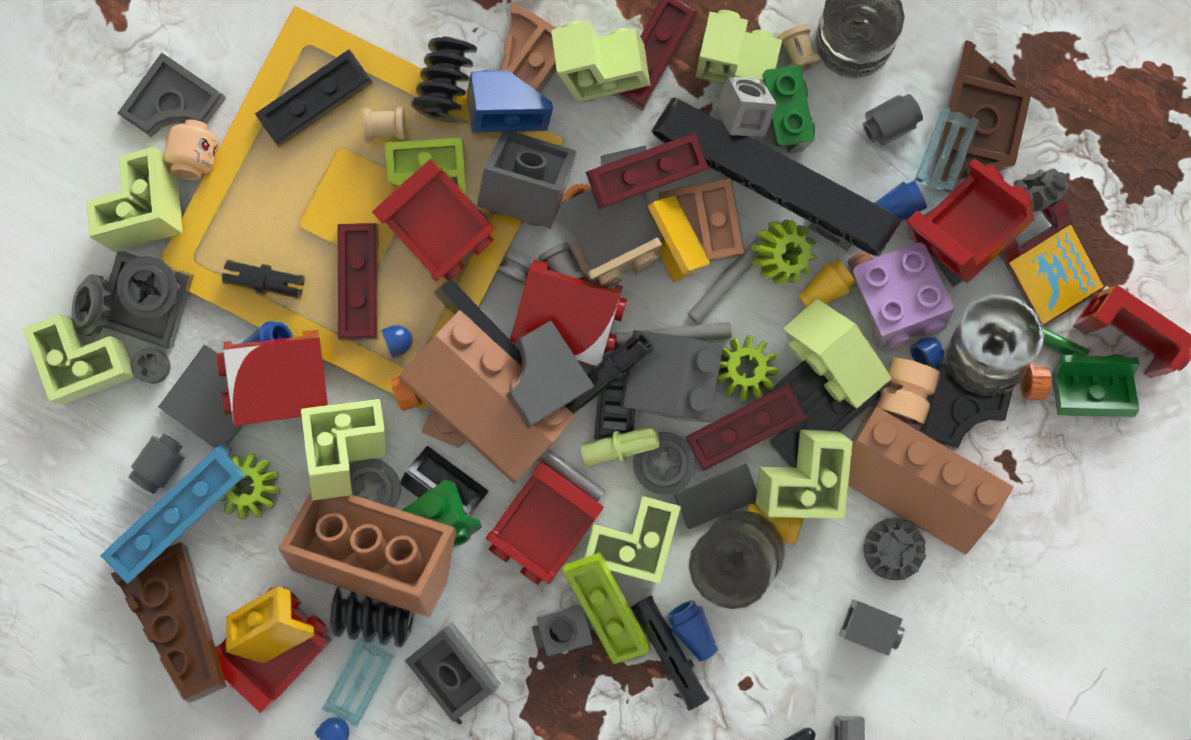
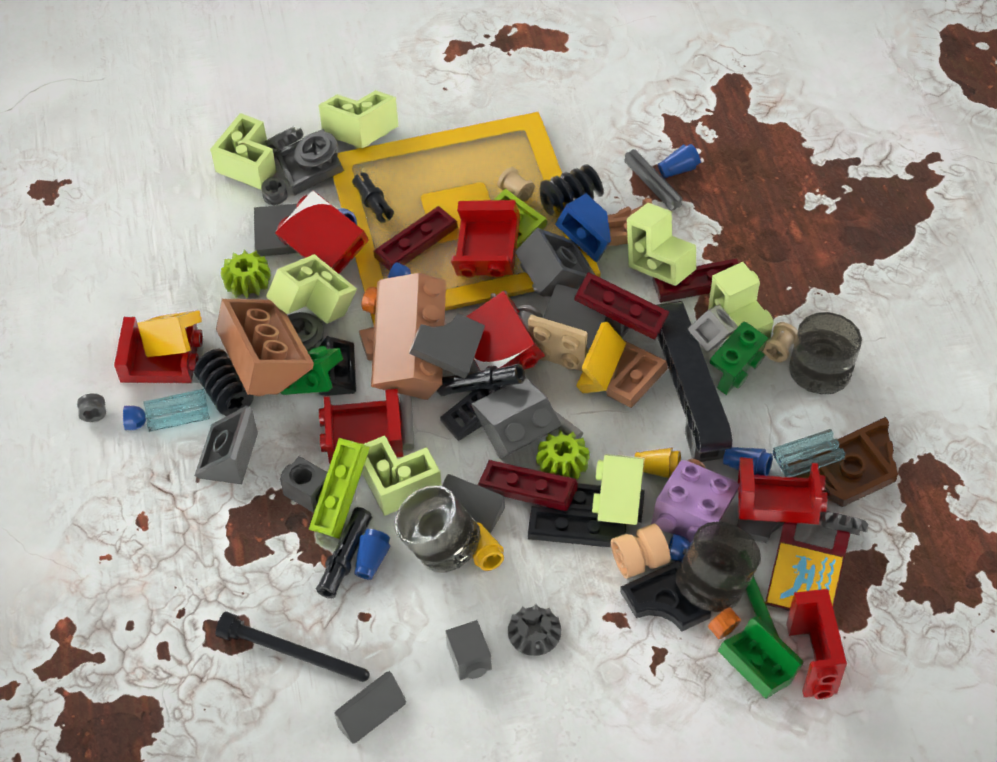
camera: 50 degrees right, 30 degrees down
dark azure fence [100,442,246,584] -> none
reddish brown wing [111,542,227,703] -> none
dark grey tile [117,53,226,137] -> none
dark grey brick [128,433,185,494] -> none
light nougat head [163,120,218,180] -> none
black tile [255,49,373,147] -> none
black tile [433,280,522,366] -> none
yellowish green axle [581,426,660,467] -> none
dark grey gear [633,432,695,494] -> none
light grey bar [687,229,766,324] -> none
lime gear [750,219,818,285] -> none
yellowish green brick [756,430,852,519] -> none
nougat slope [848,406,1014,555] -> none
dark grey brick [863,94,923,146] -> none

